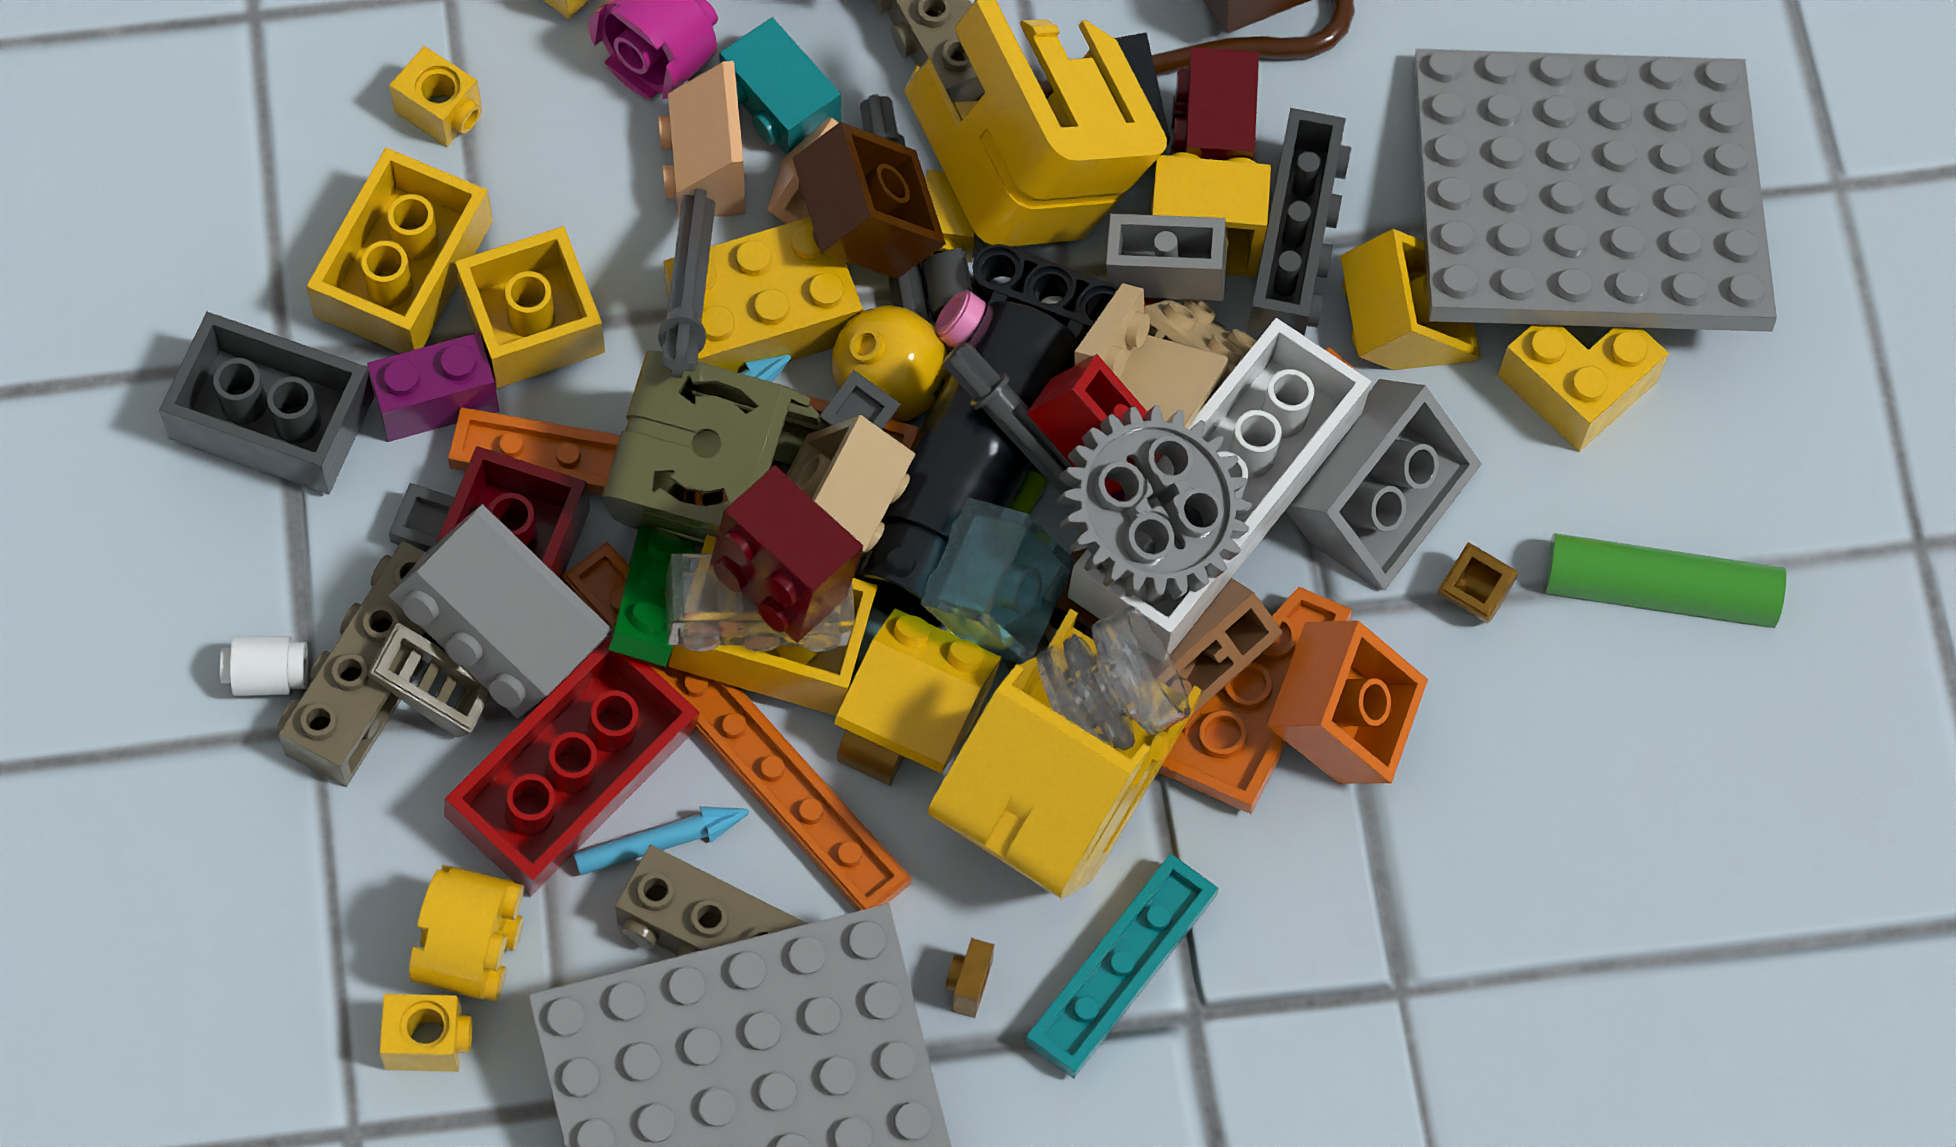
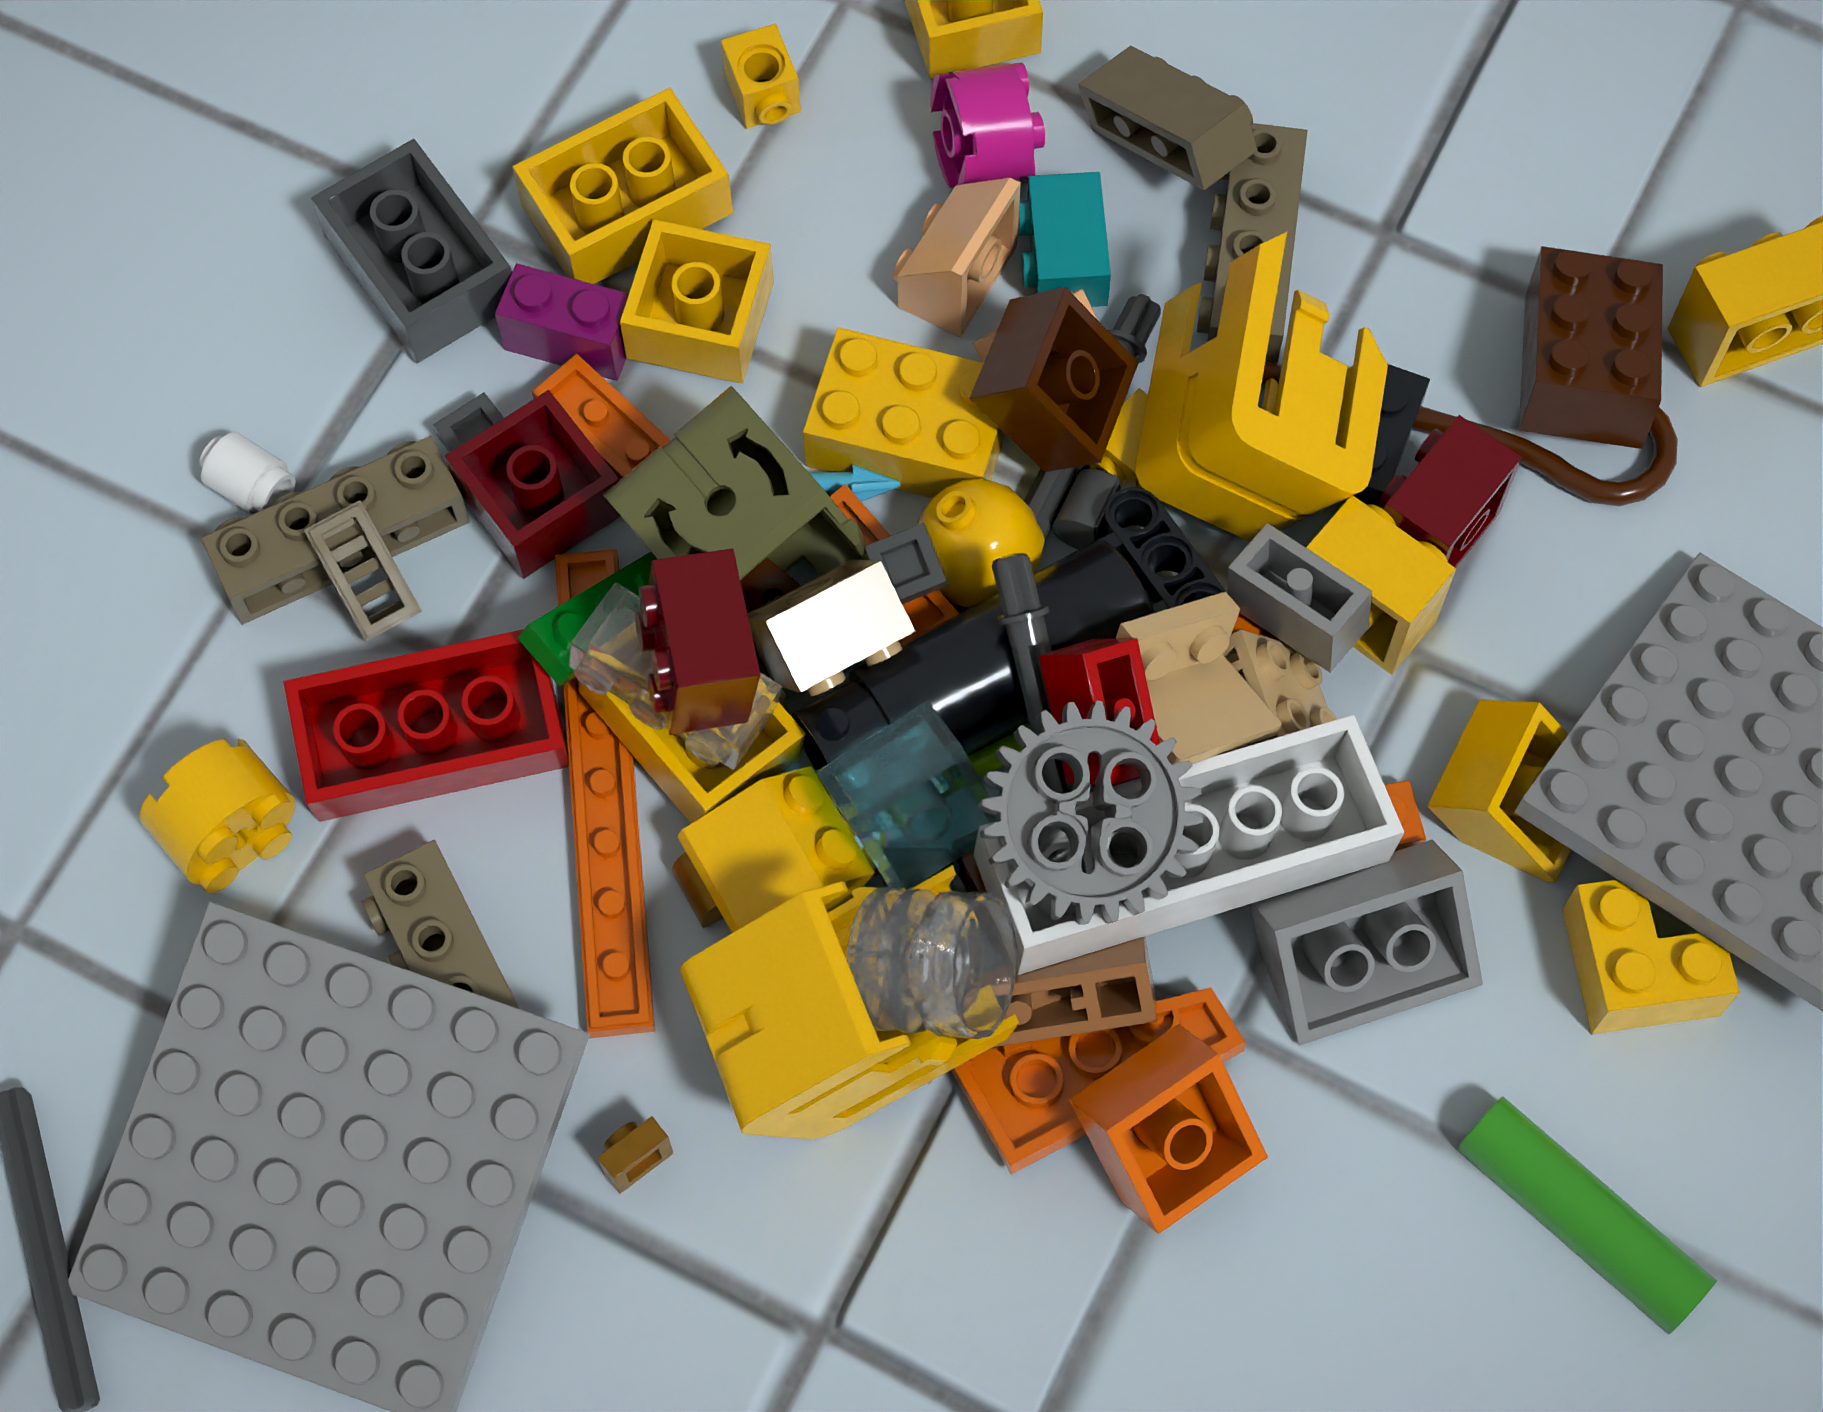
camera: 40 degrees right, 0 degrees up
yellow brick [380,994,472,1072] -> none
light grey slope [388,504,612,719] -> none
medium azure piece [574,806,749,876] -> none
dark grey axle [658,189,715,378] -> none
bright pink tile [934,290,986,349] -> none
teal plate [1025,853,1219,1079] -> none
dark grey brick [1247,108,1351,338] -> none
pearl gold brick [1437,542,1518,624] -> none

